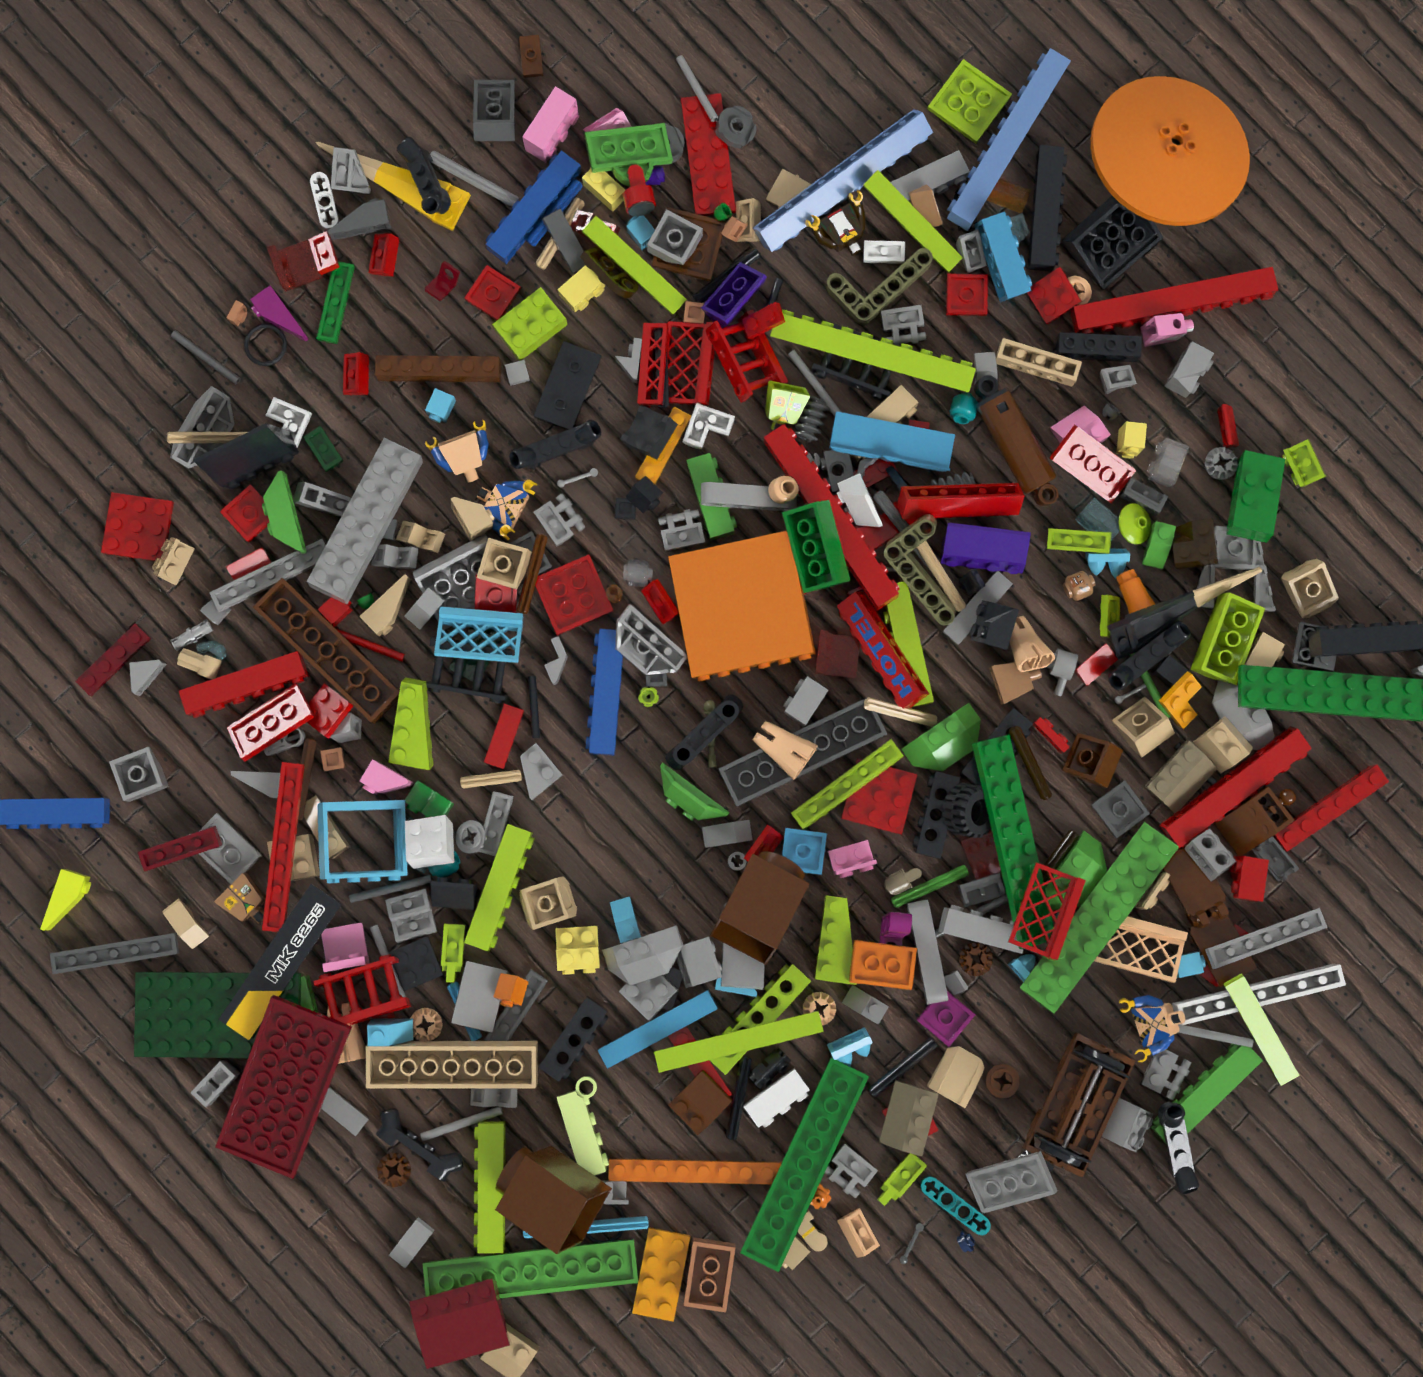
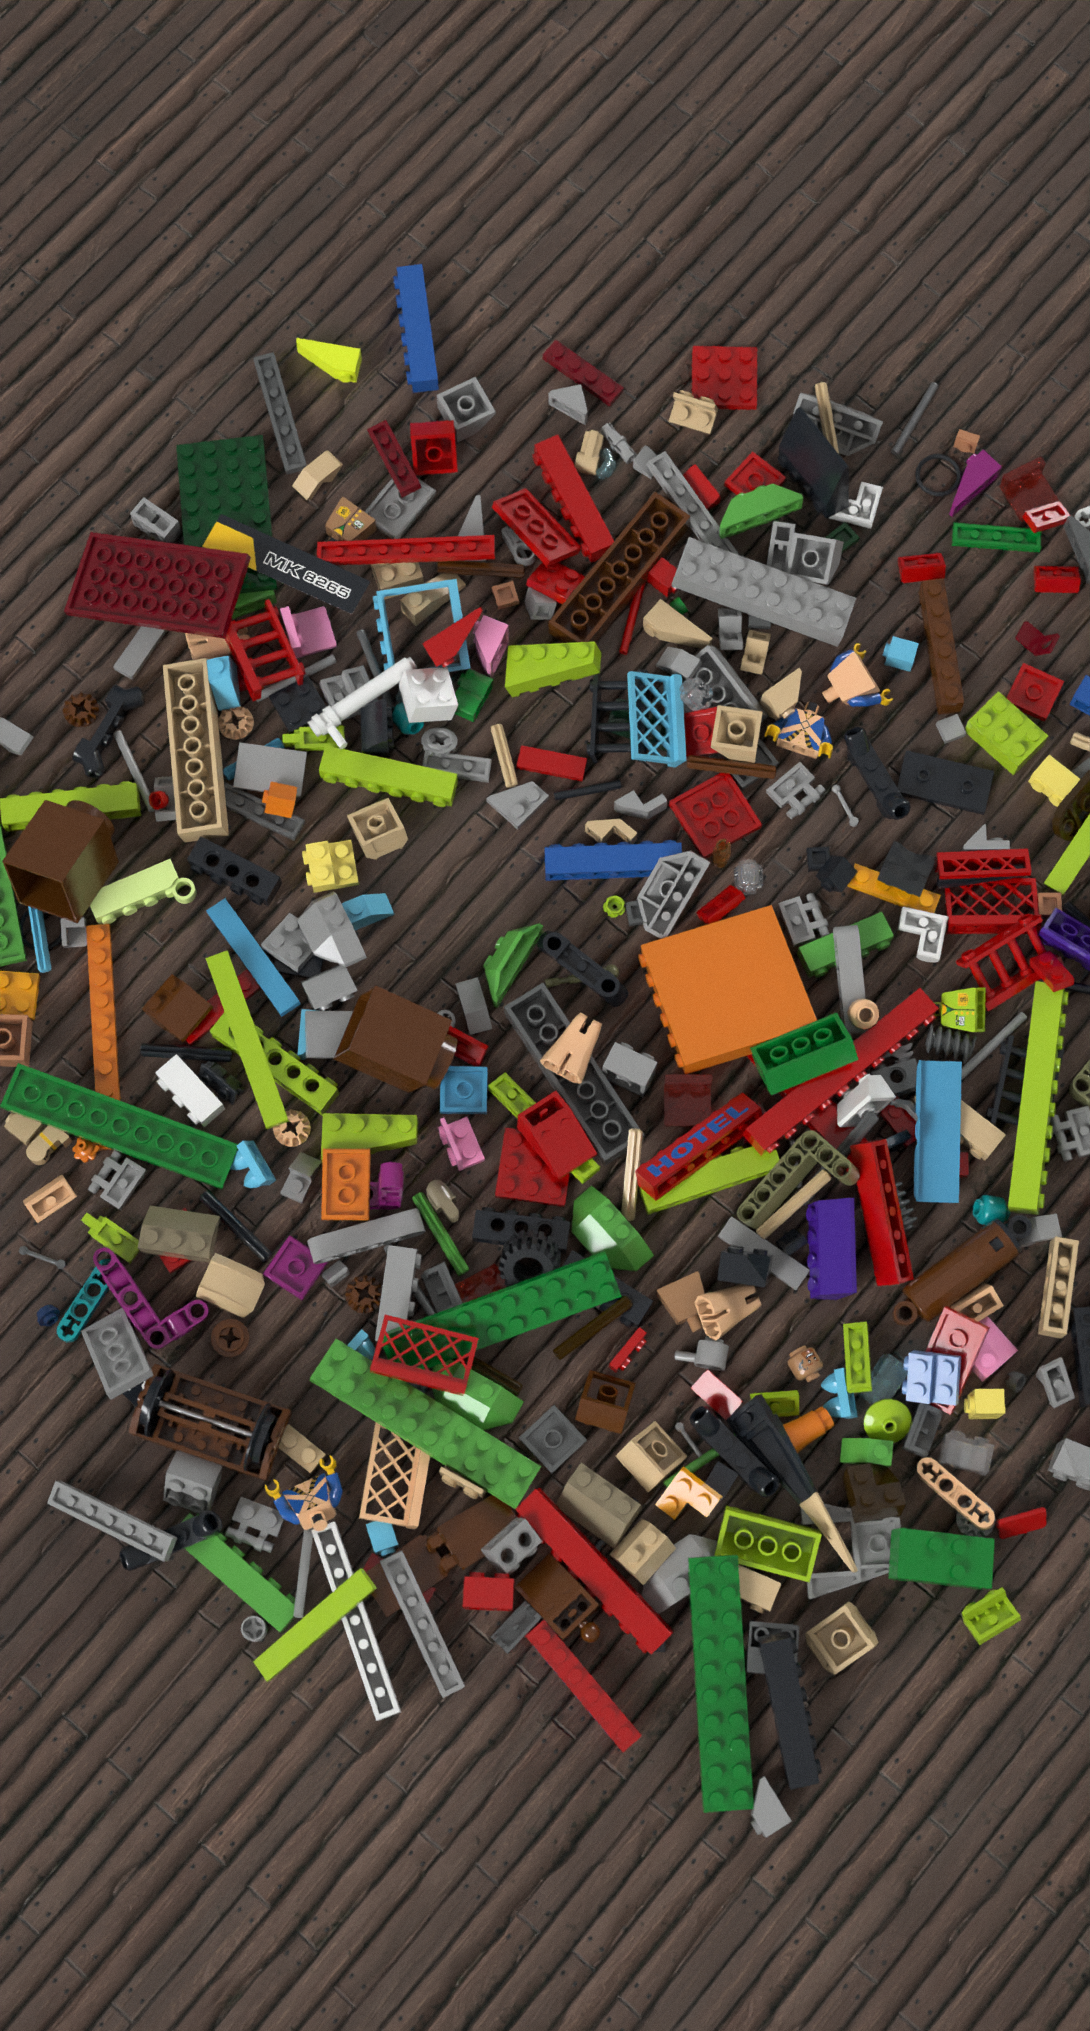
camera: 85 degrees right, 10 degrees down
none -> light grey plate [47,1481,177,1561]
none -> magenta beam [93,1248,209,1349]
none -> red hinge [149,791,169,810]
none -> light grey wheel [241,1616,268,1642]
none -> tan plate [279,1424,326,1474]
none -> white cylinder [308,657,417,749]
none -> red brick [410,420,458,475]
none -> red slope [422,607,483,668]
none -> red slope [517,1091,597,1179]
none -> tan slope [585,819,637,844]
none -> clear head [680,678,713,711]
none -> light grey slope [786,533,844,585]
none -> plate [902,1350,961,1406]
none -> light nougat beam [917,1457,995,1530]
none -> light nougat brick [950,1283,1004,1322]

